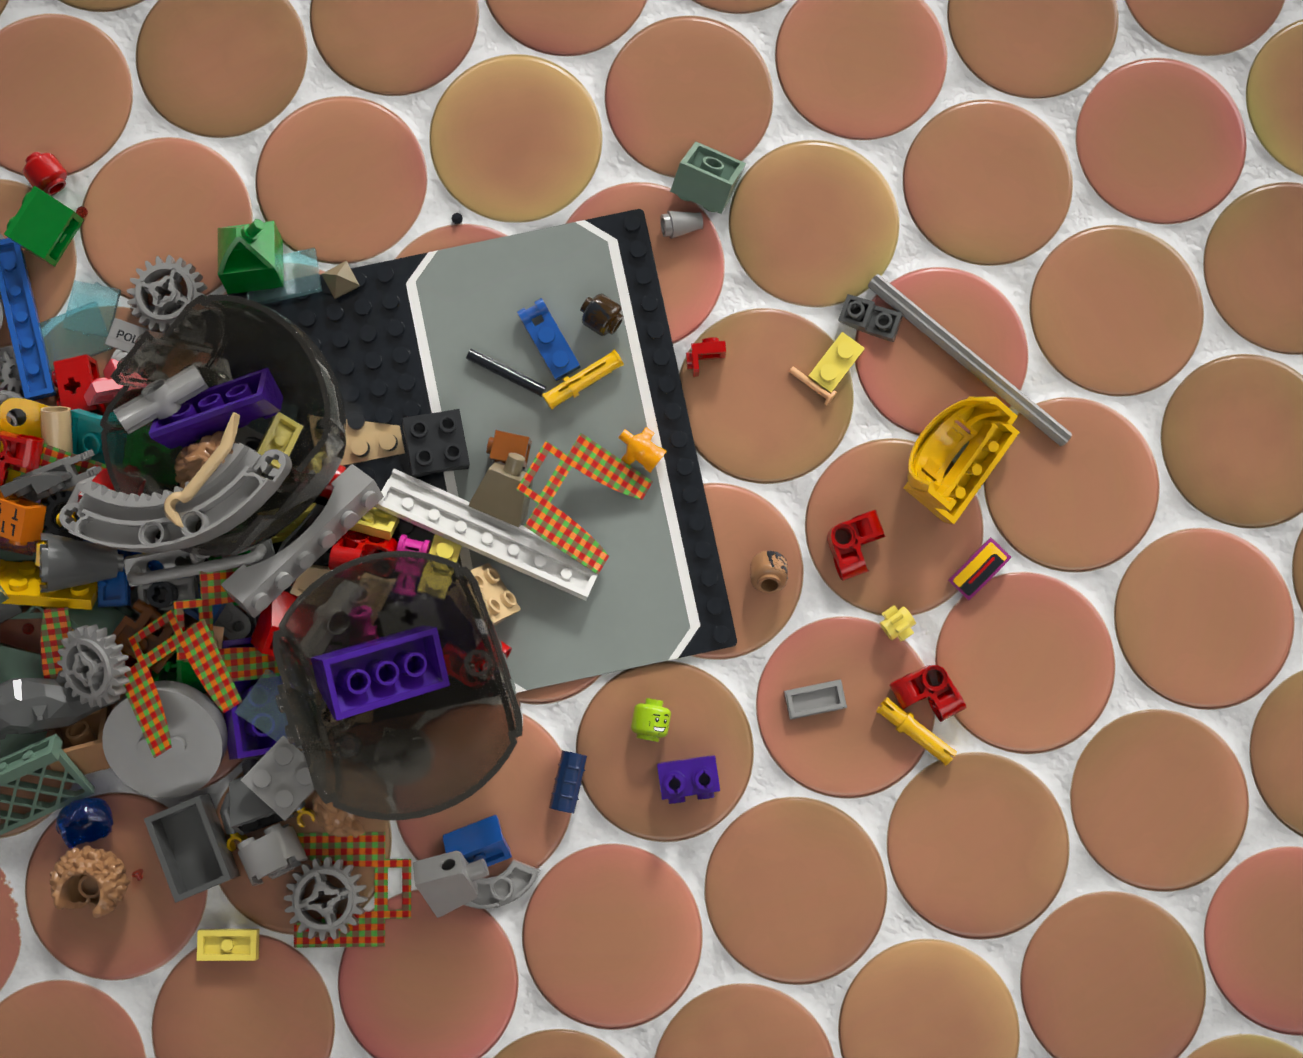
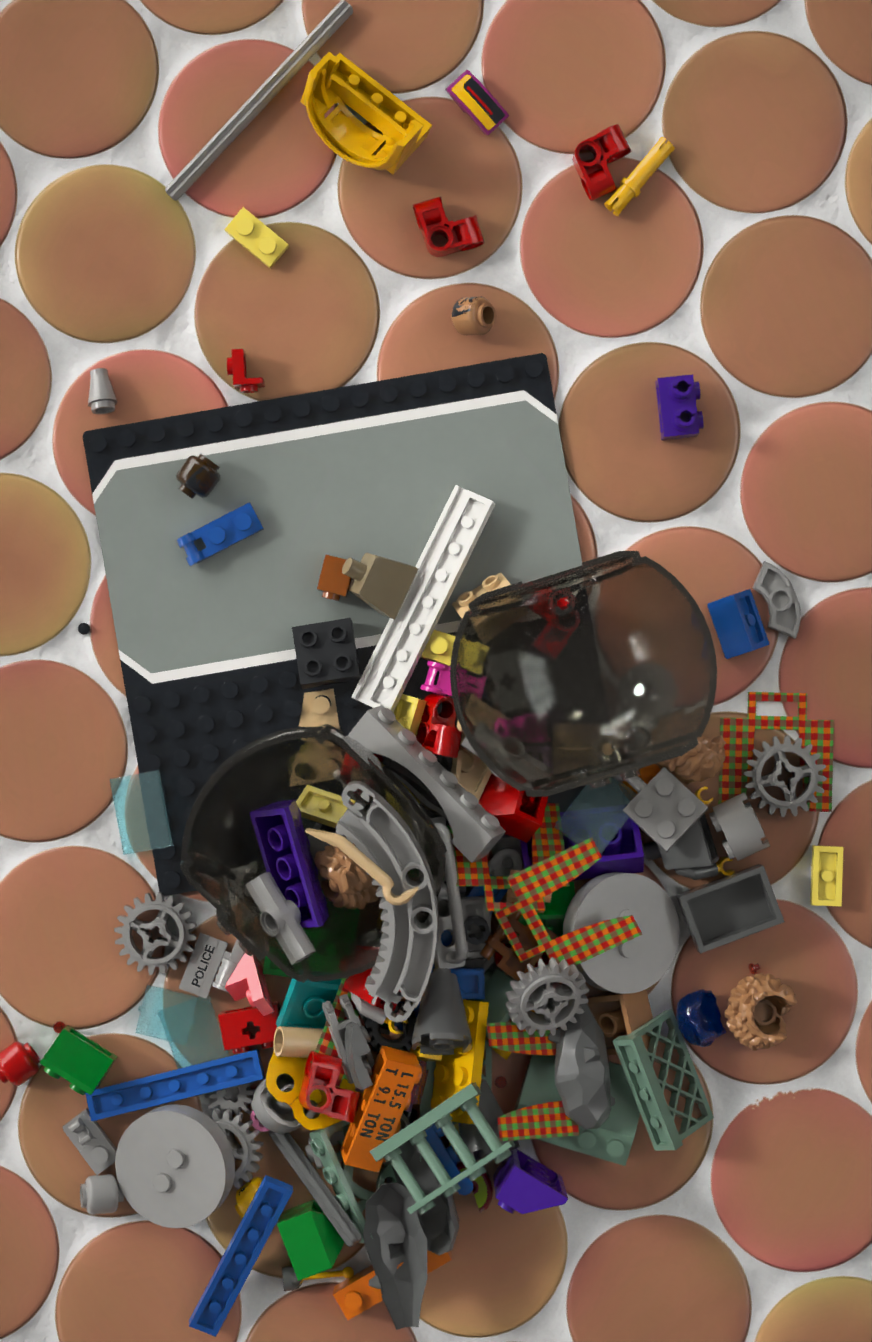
camera: 90 degrees left, 5 degrees up
green piece [218,219,284,294] -> none
dark purple slope [311,625,450,721] -> none
dark tan slope [322,261,360,299] -> none
light grey torso [413,851,489,918] -> none
black bar [466,349,547,397] -> none
piece [516,433,653,574] -> none
yellow pin [542,349,624,410] -> none
dark blue axle [549,750,587,814] -> none
light orange piece [618,427,667,473] -> none
lime head [631,698,671,742] -> none
sand green slope [670,141,746,214] -> none
light grey tile [784,679,847,720] -> none
light nougat pin [789,367,837,406] -> none
dark grey slope [838,294,903,342] -> none
light yellow gear [879,605,916,641] -> none

